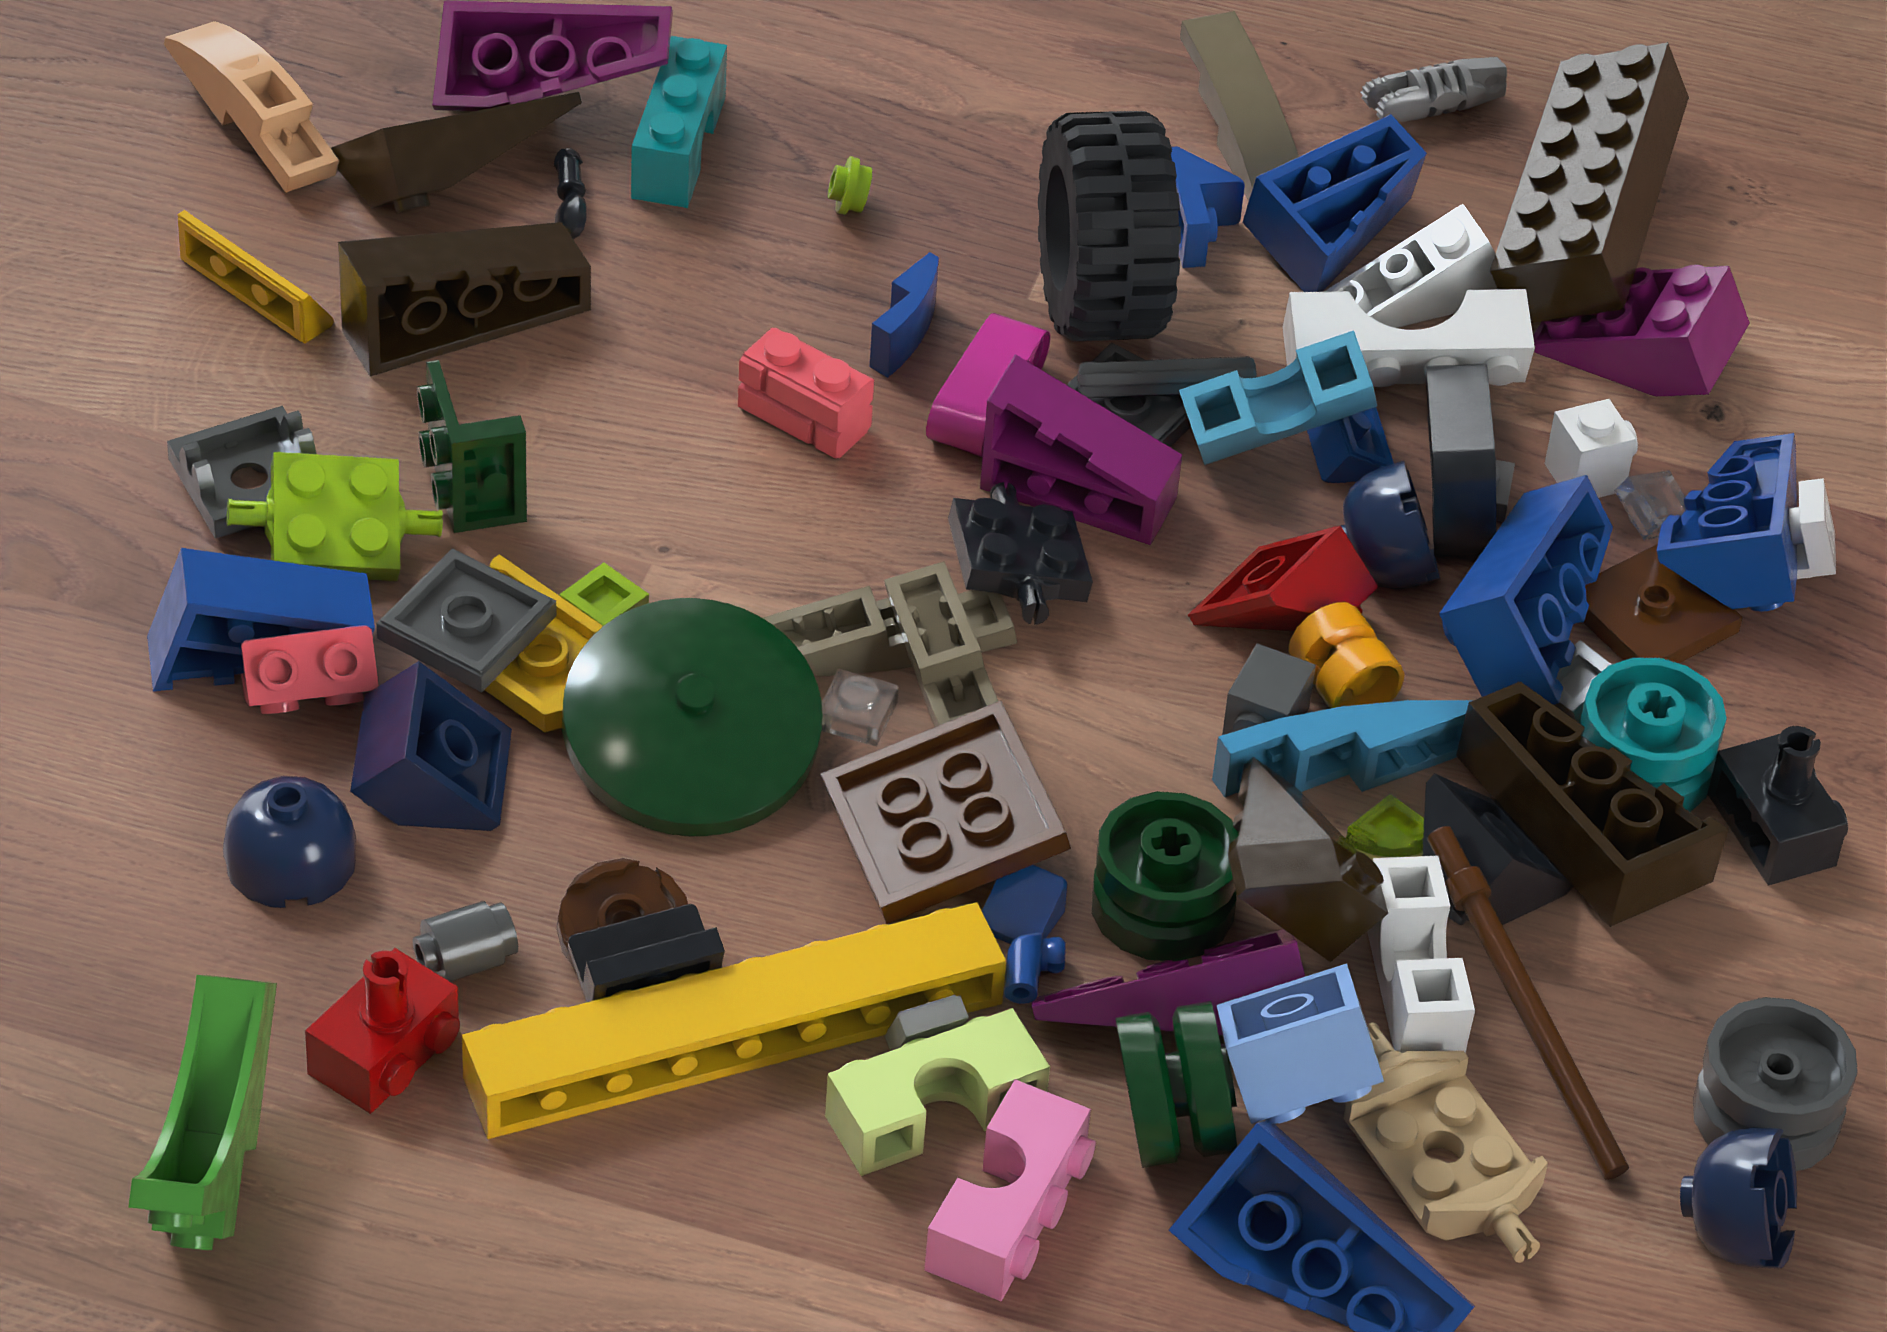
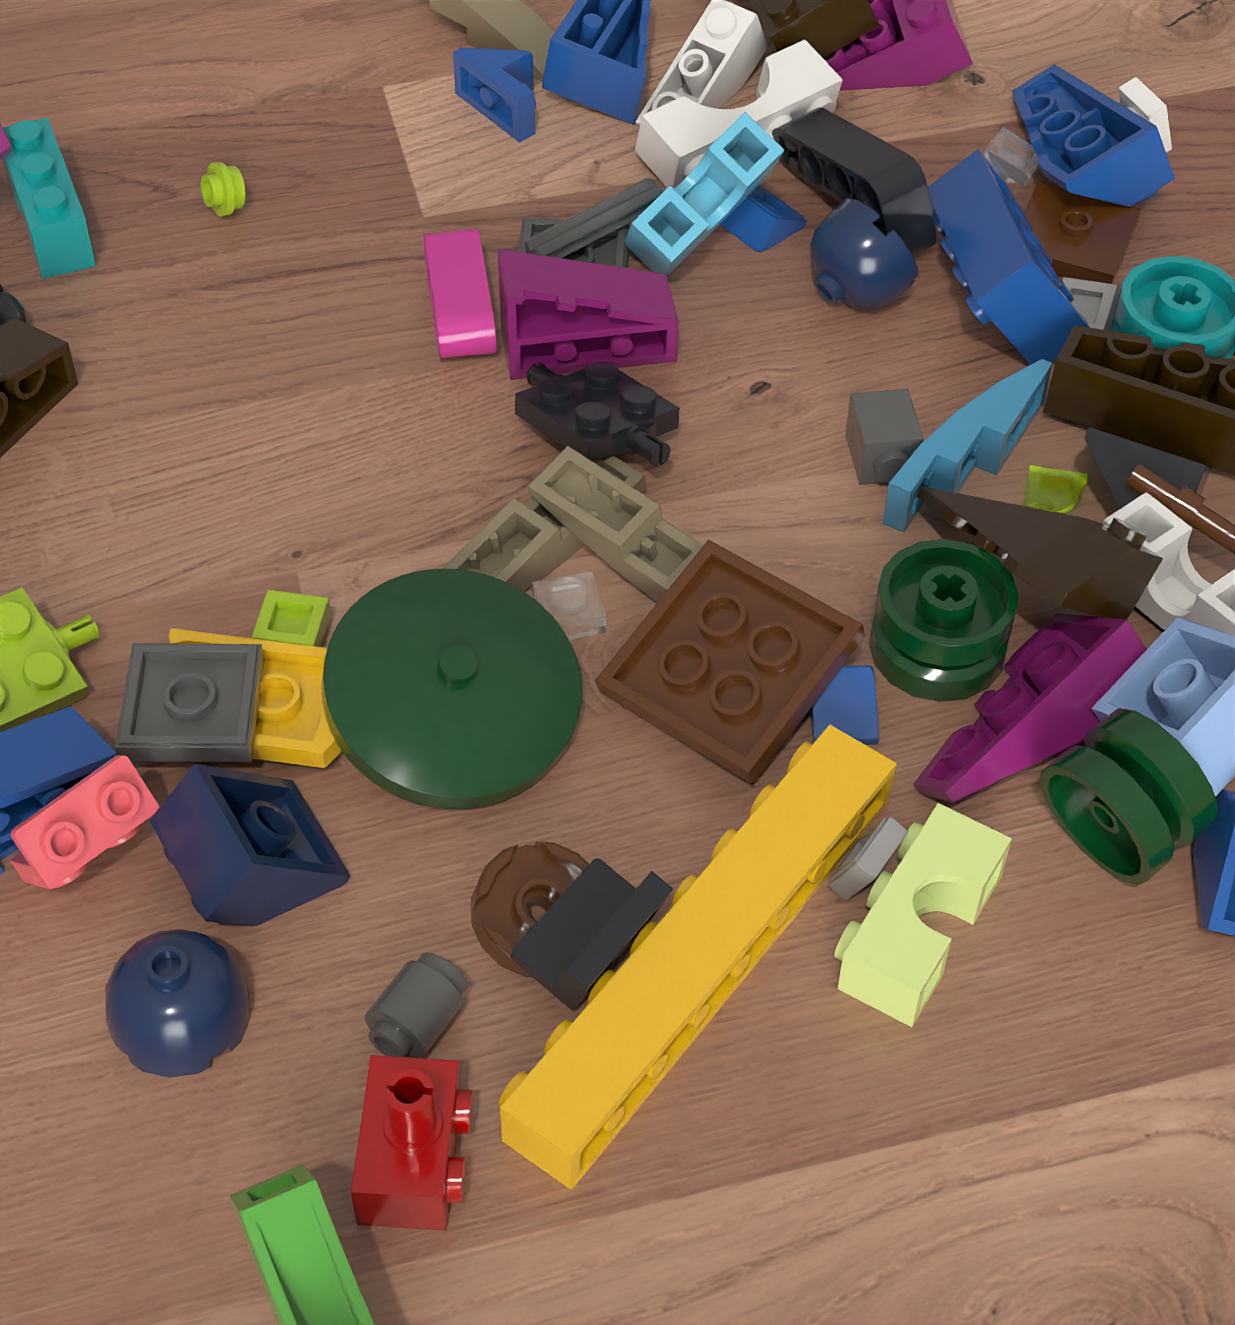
camera: 30 degrees left, 5 degrees up
dark green bracket [417,360,527,533] -> none
coral brick [738,327,874,459] -> none
blue slope [869,252,939,378] -> none
bright pink arch [924,1079,1096,1301] -> none
blue arm [1004,932,1066,1004] -> none
black tyre [1038,111,1181,342] -> none
red slope [1188,525,1378,631] -> none
light orange wheel [1288,602,1405,709] -> none
white brick [1545,399,1638,498] -> none

